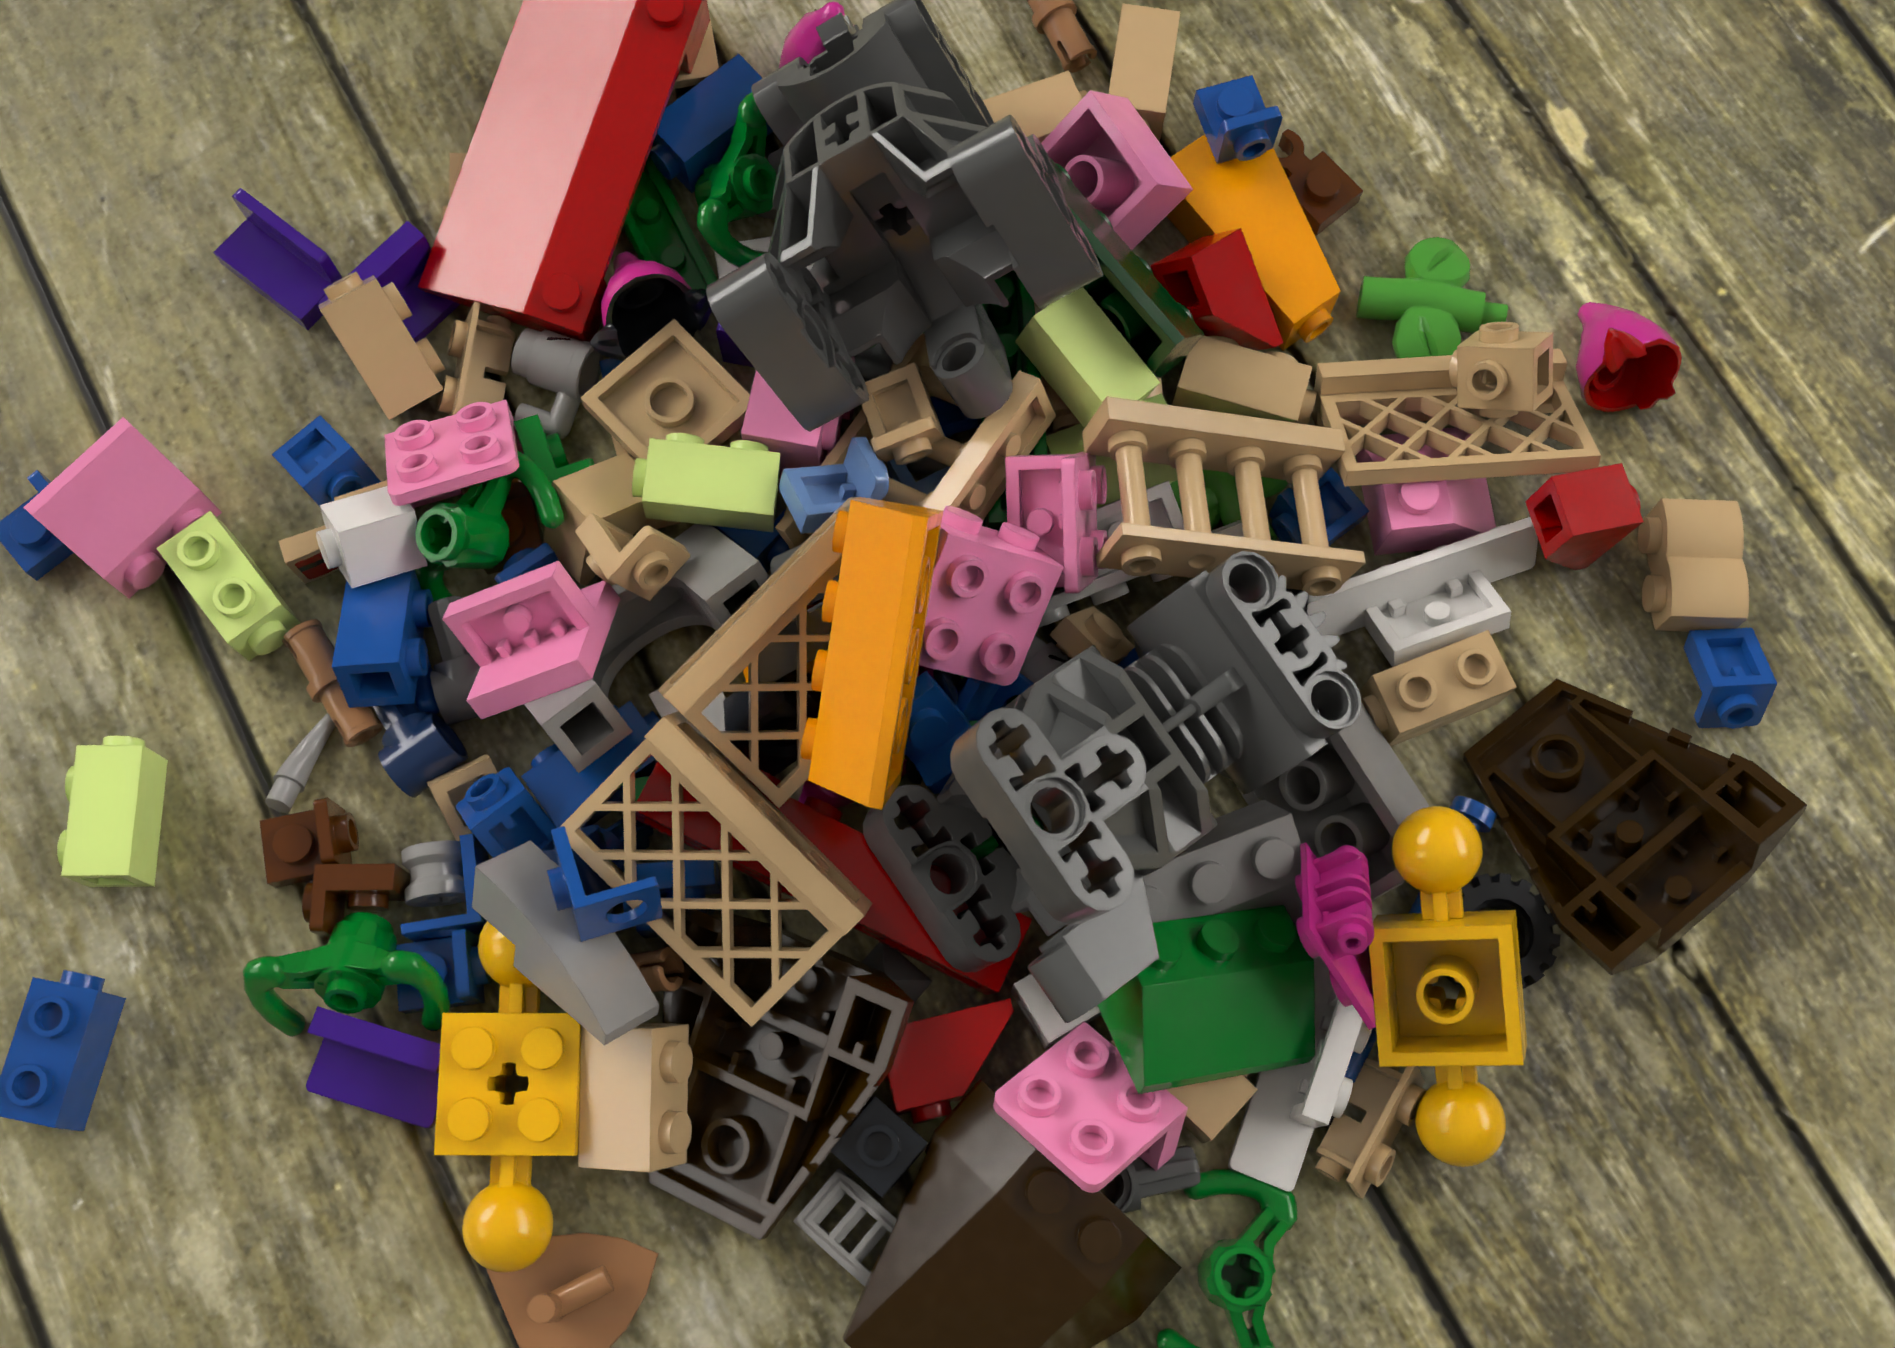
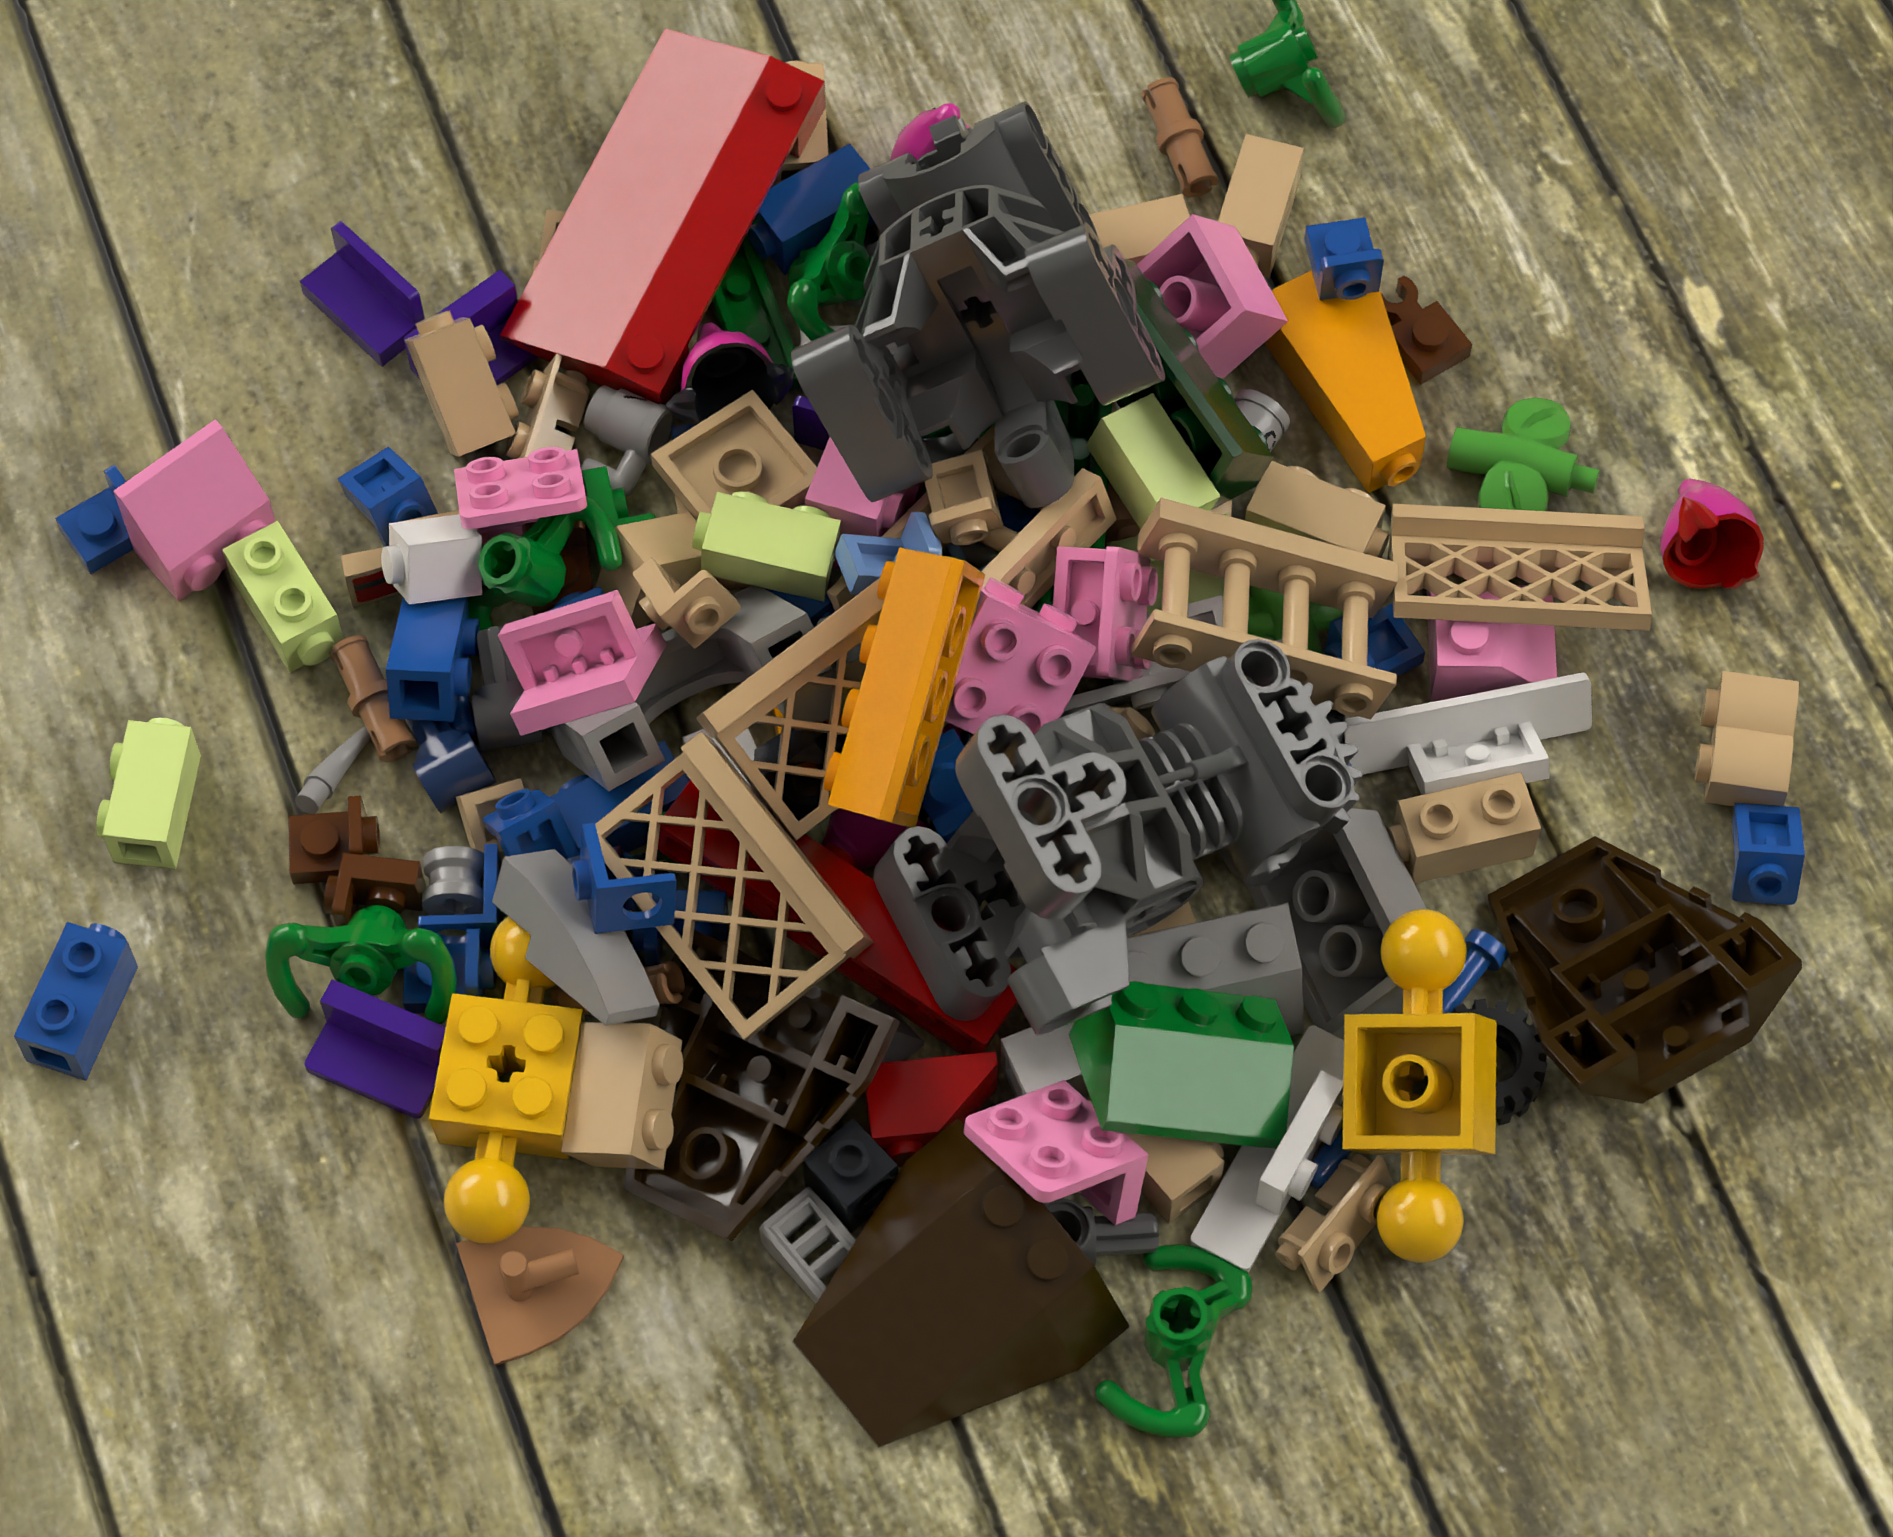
camera: 10 degrees right, 10 degrees down
red slope [1150,228,1283,351] -> none
dark pink hinge [1295,842,1376,1030] -> none
tan brick [1449,322,1553,418] -> none
red slope [1525,463,1644,570] -> none

